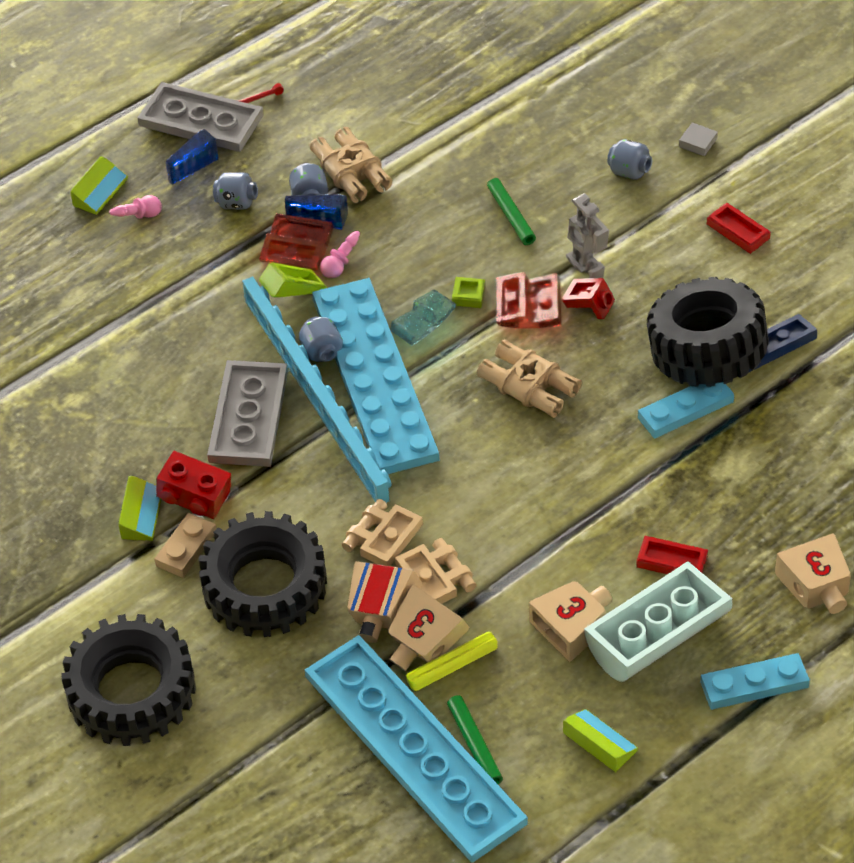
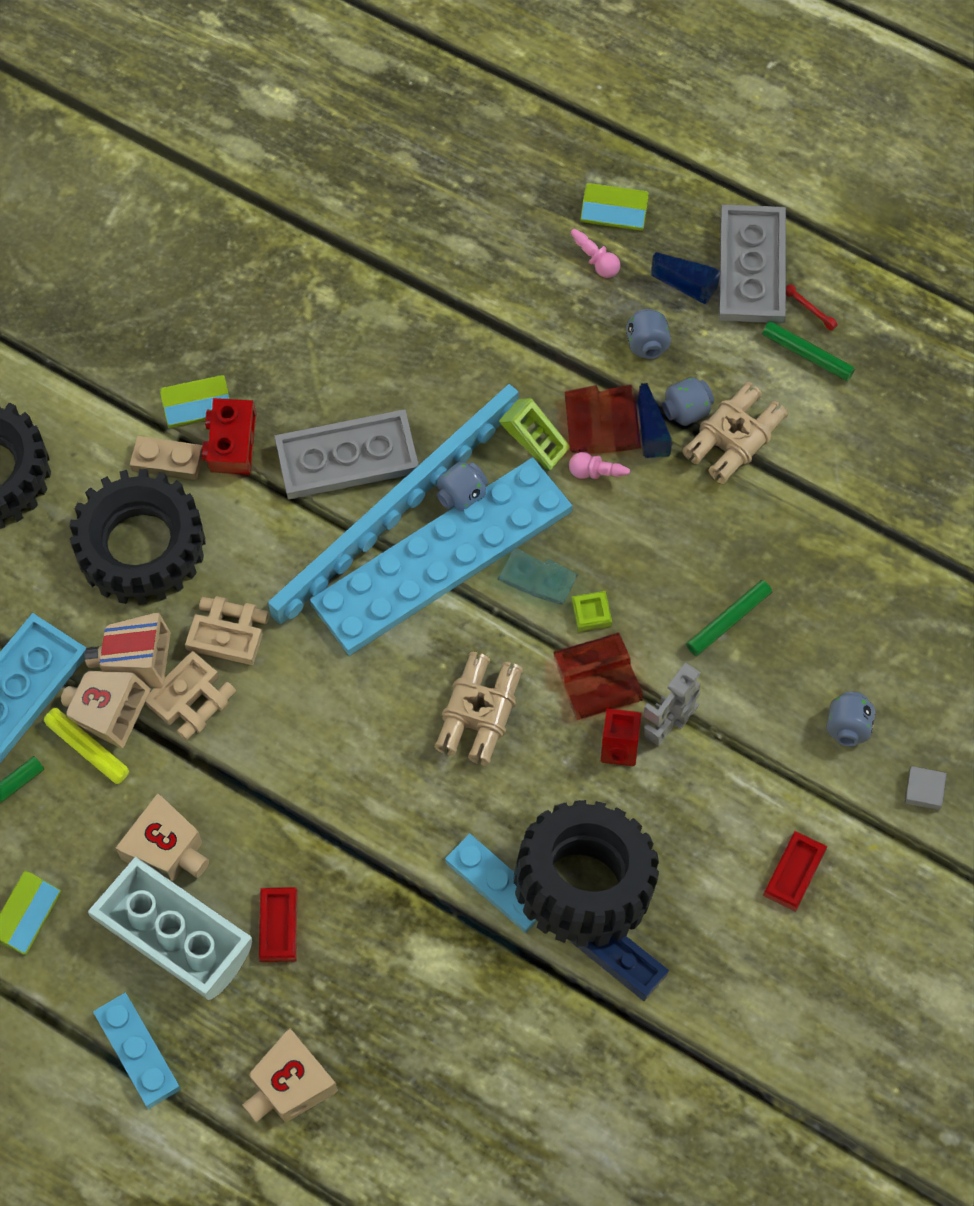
camera: 70 degrees right, 15 degrees up
none -> green piece [762,321,855,382]

